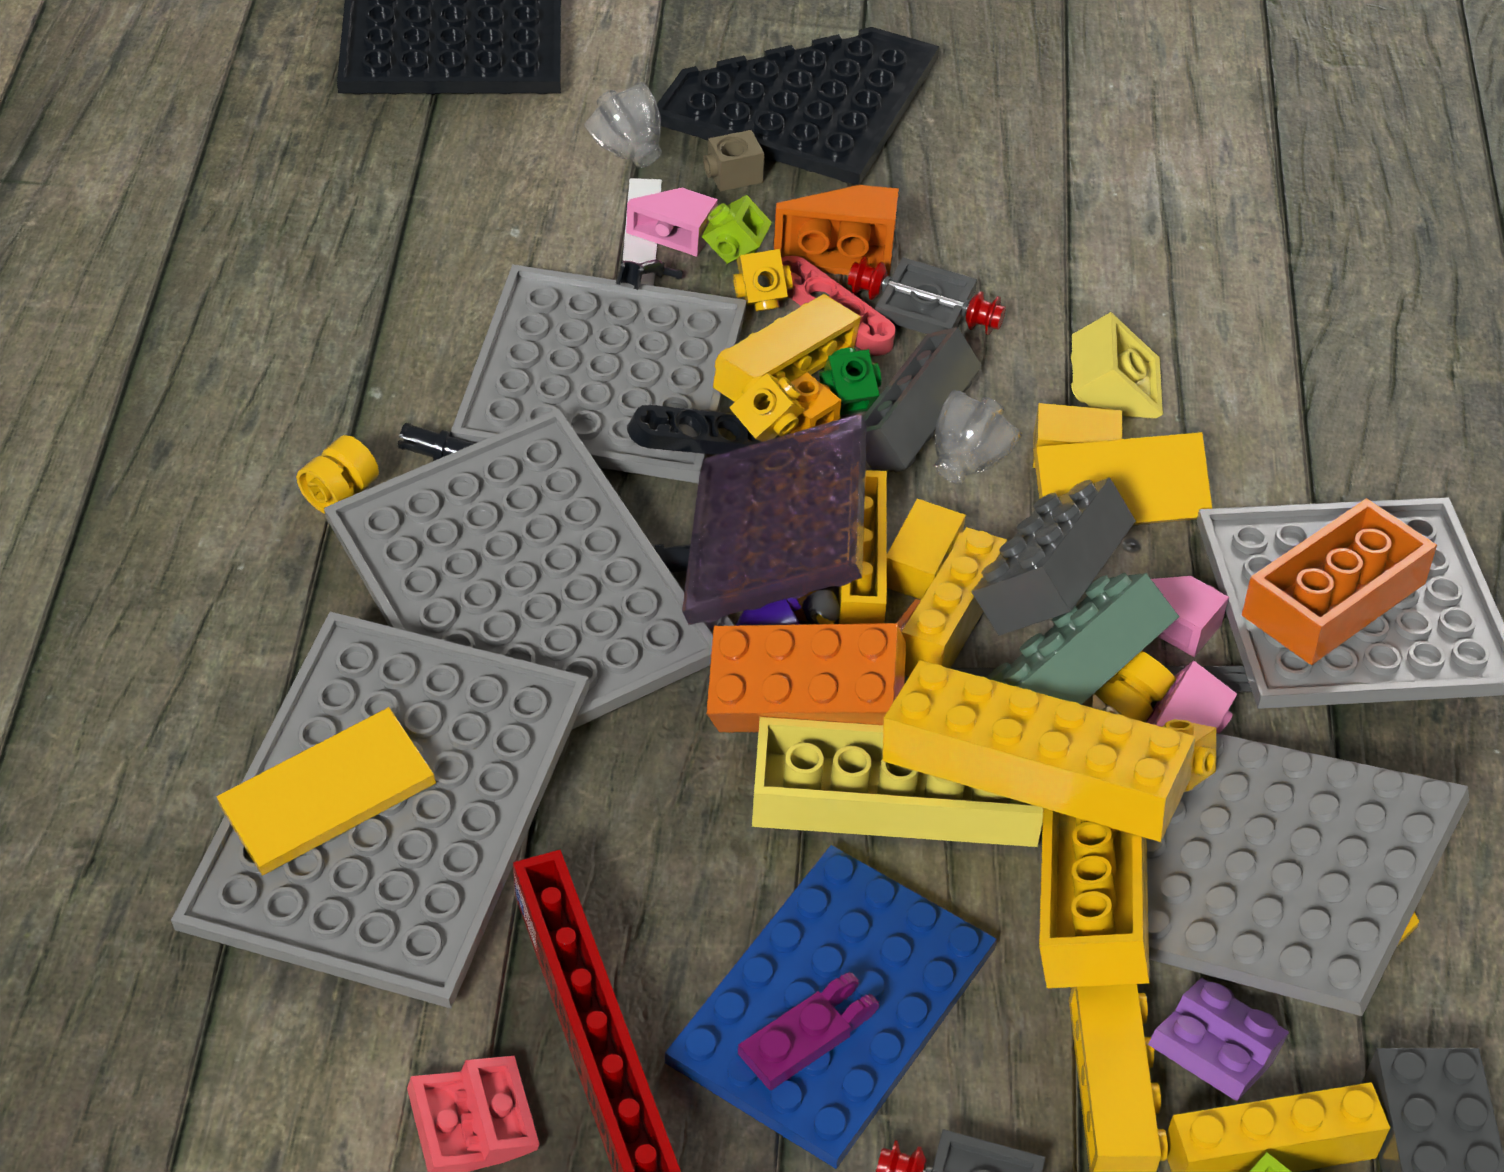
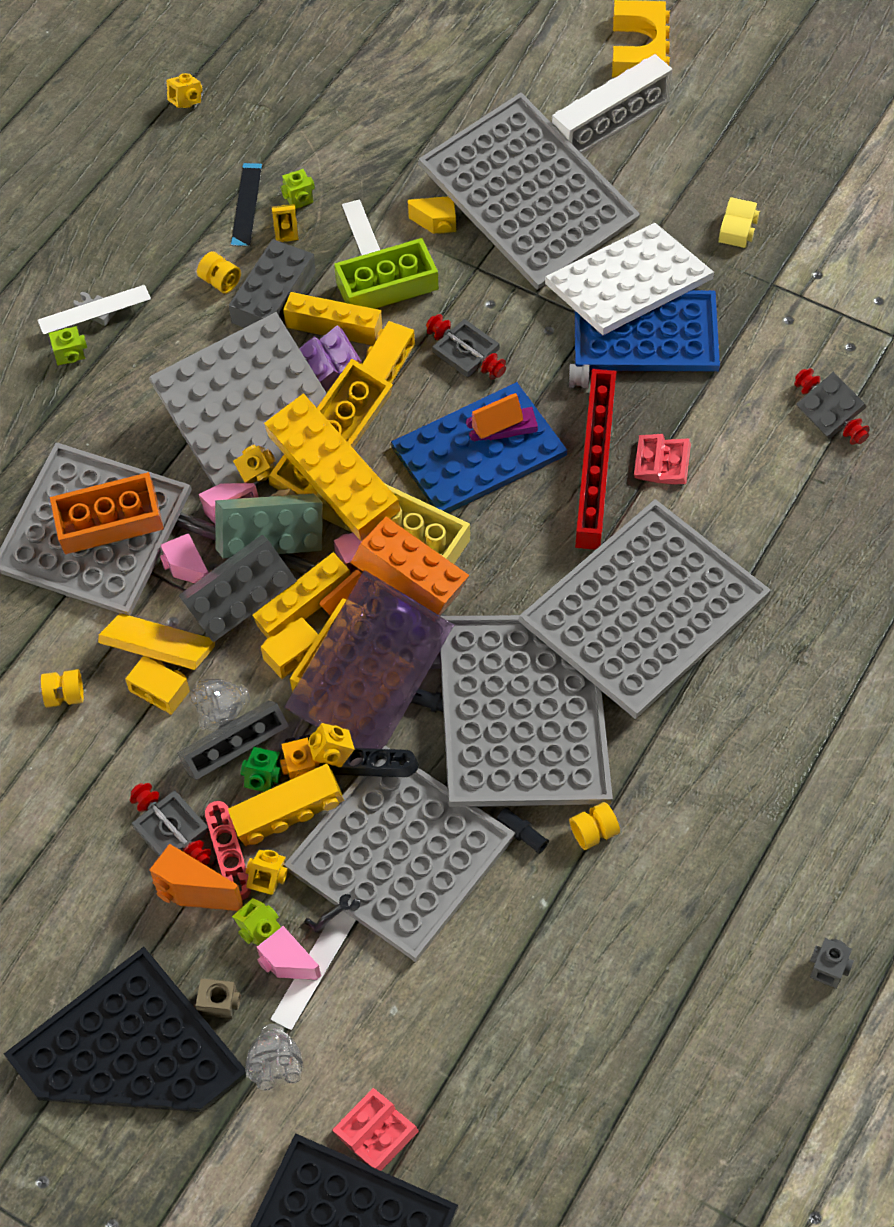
camera: 150 degrees left, 10 degrees up
yellow tile [216,707,436,876] -> none
light yellow slope [1071,312,1163,418] -> none
none -> yellow wheel [41,669,84,708]
none -> coral slope [332,1088,419,1171]
none -> orange slope [472,393,523,439]

